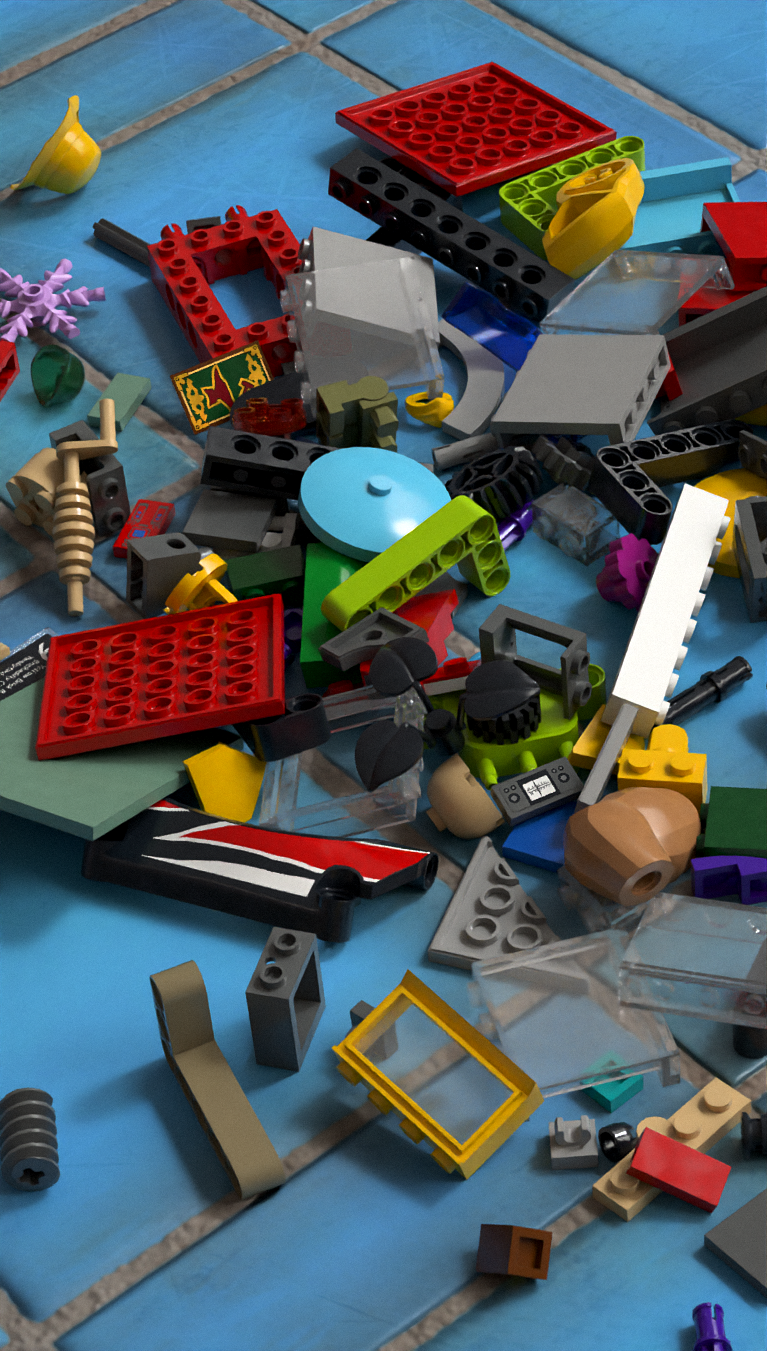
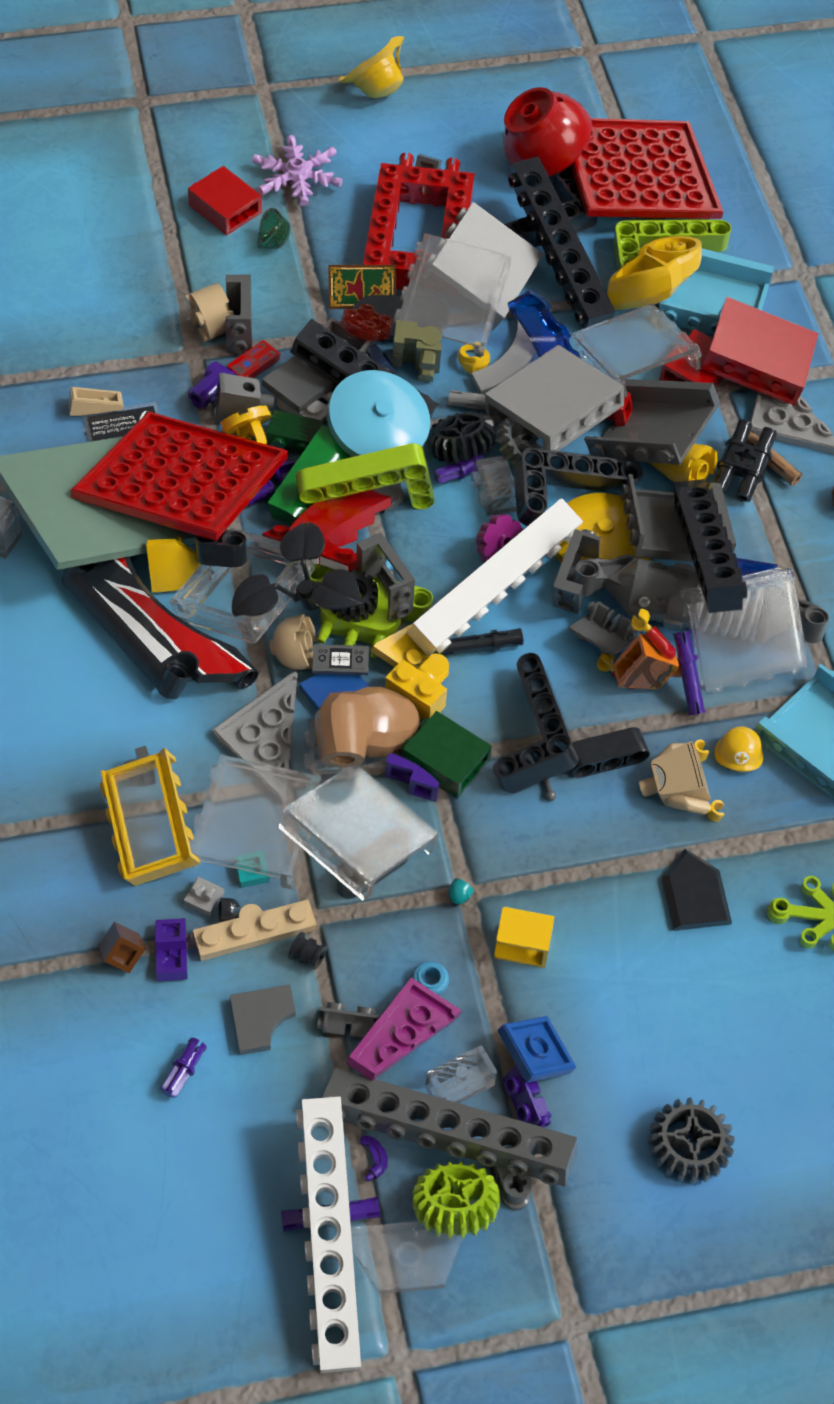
camera: 20 degrees right, 15 degrees up
tan piece [52,399,118,617] -> none
sand green tile [87,373,152,432] -> none
dark grey axle [92,218,151,267] -> none
dark tan beam [149,960,286,1200] -> none
dark grey window [245,927,326,1072] -> none
dark grey tile [318,608,429,671] -> none
light grey tile [574,703,639,814] -> none
red tile [626,1127,731,1213] -> none
none -> dark purple slope [155,918,188,981]
none -> dark purple piece [188,361,237,409]
none -> red piece [503,87,592,177]

